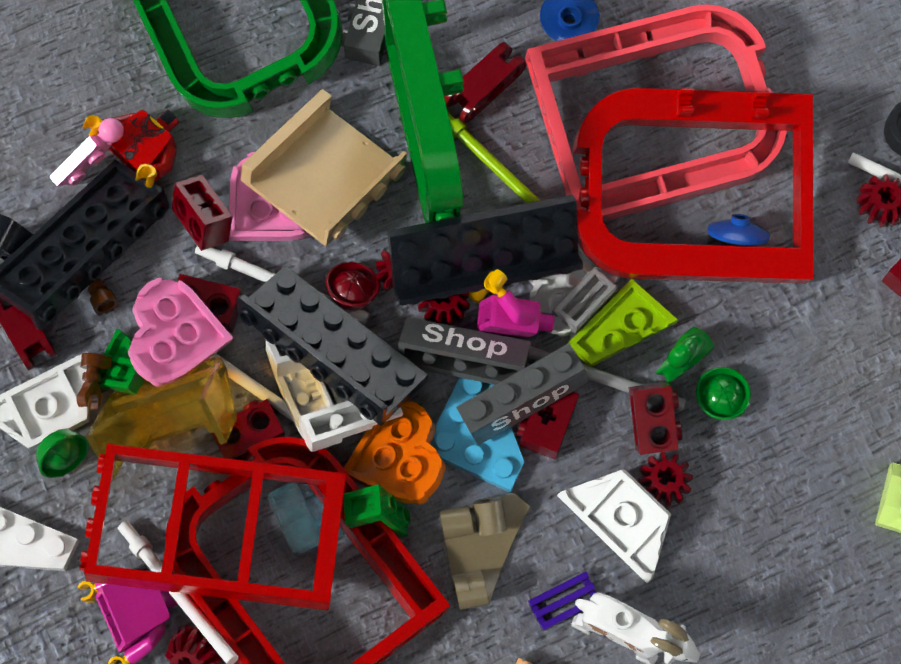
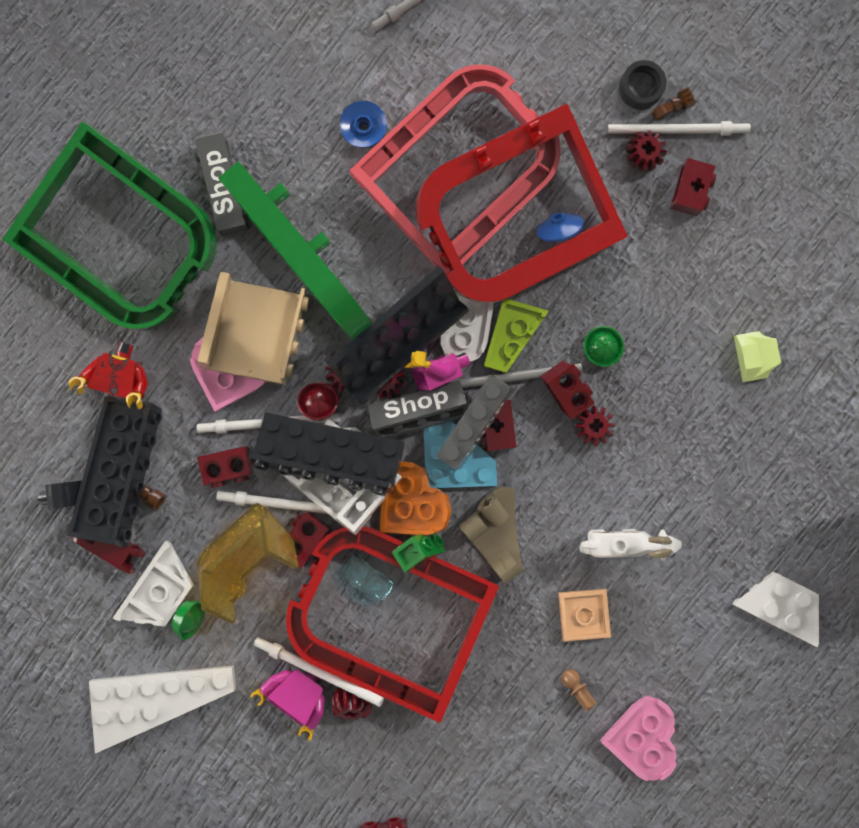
camera: 25 degrees left, 15 degrees up
bright pink plate [50,118,124,186] -> none
reddish brown piece [77,353,112,410] -> none
red window [79,444,346,611] -> none
green wing [98,329,145,395] -> none
bright pink plate [128,278,233,387] -> none
dark red brick [172,175,233,251] -> none
dark red piece [444,42,527,123] -> none
lime bar [448,113,541,203] -> none
dark purple tile [528,571,596,631] -> none
light grey tile [552,267,618,333] -> none
white wing [557,469,671,583] -> none
green animal [656,326,715,384] -> none

